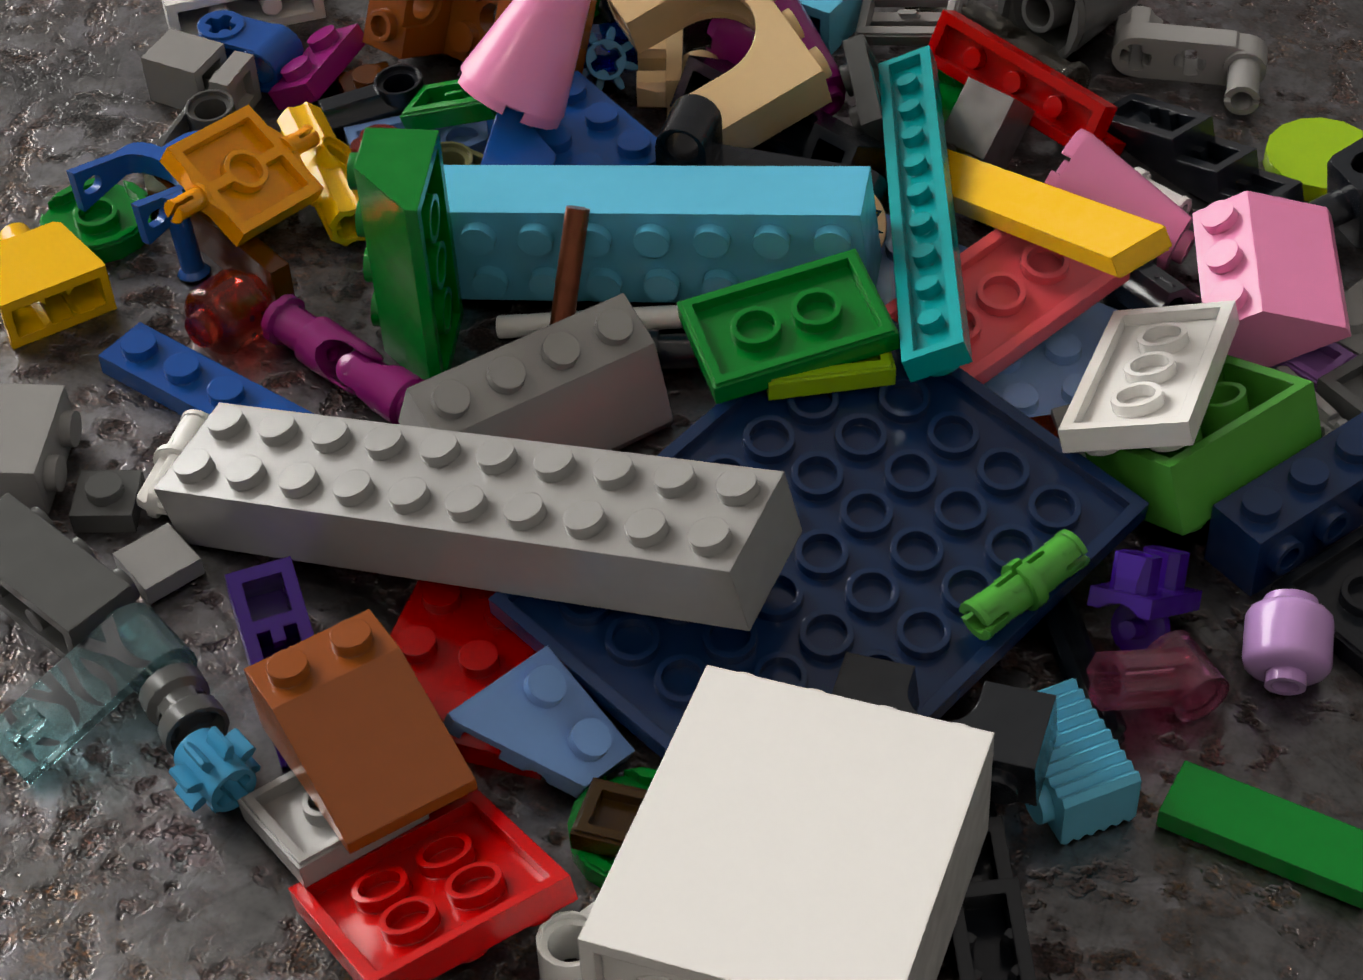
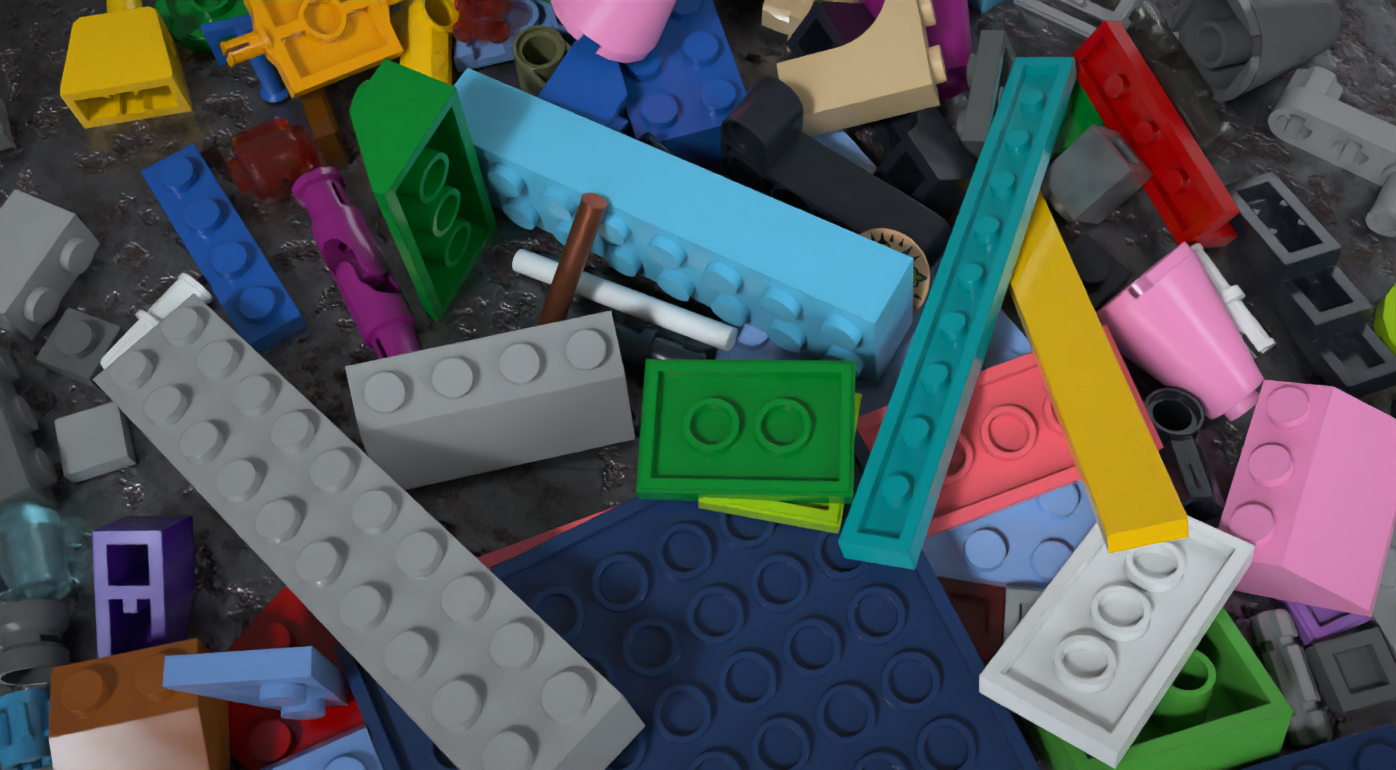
camera: 20 degrees right, 20 degrees up
none -> medium blue wing [162,646,349,720]

